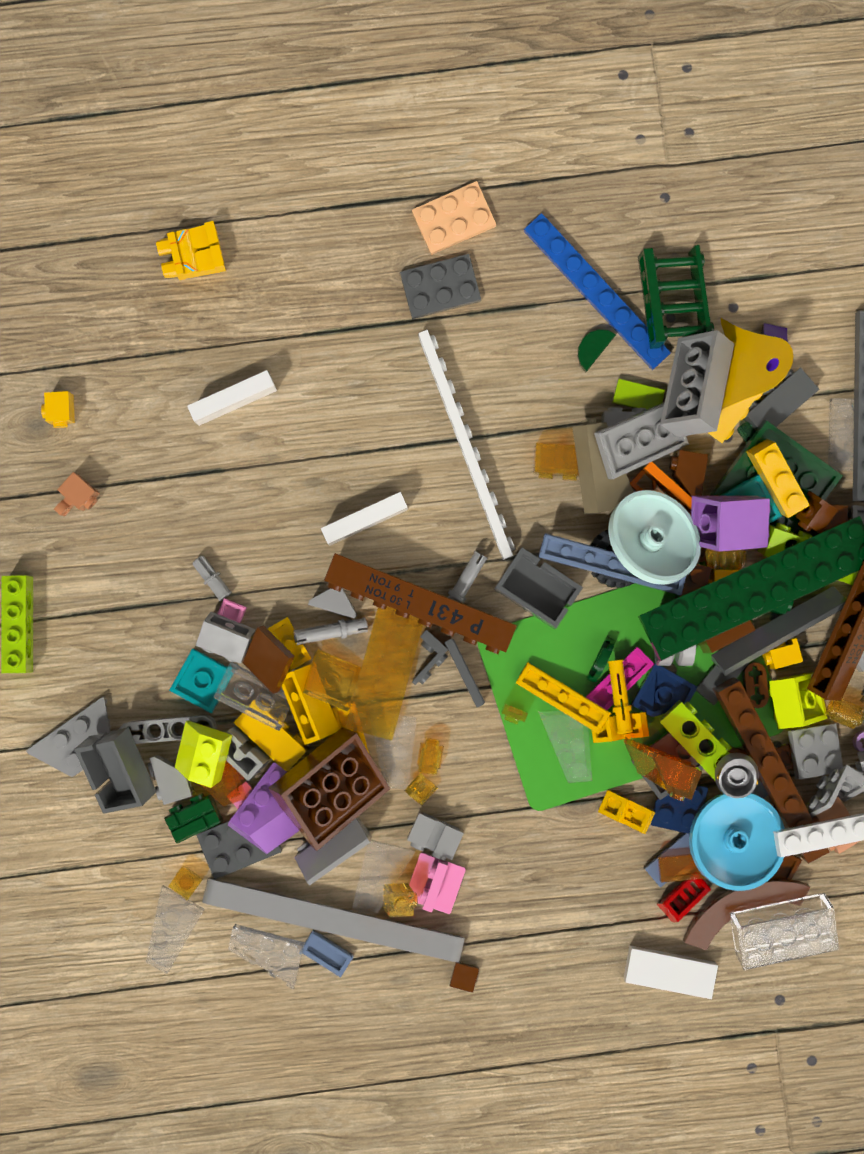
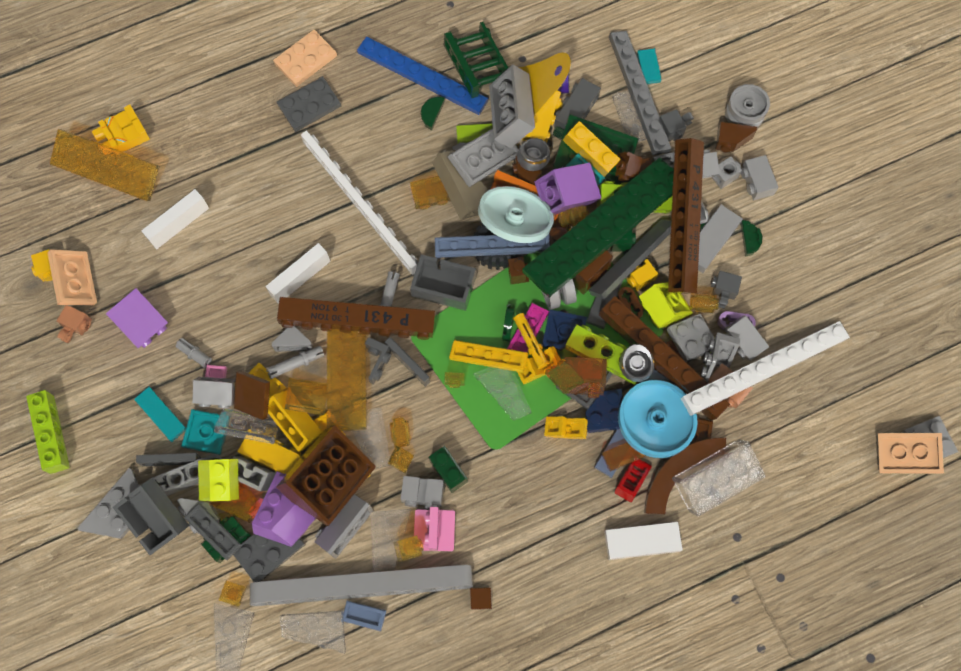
camera: 10 degrees left, 15 degrees down
none -> light nougat plate [48,250,97,305]
none -> clear yellow plate [50,129,159,201]
none -> medium lavender slope [106,288,168,348]
none -> teal tile [134,387,186,442]
none -> dark grey tile [136,453,201,467]
none -> dark grey tile [184,503,242,561]
none -> dark green brick [428,446,468,493]
none -> reddish brown brick [508,257,529,285]
none -> flat silver piece [517,138,550,171]

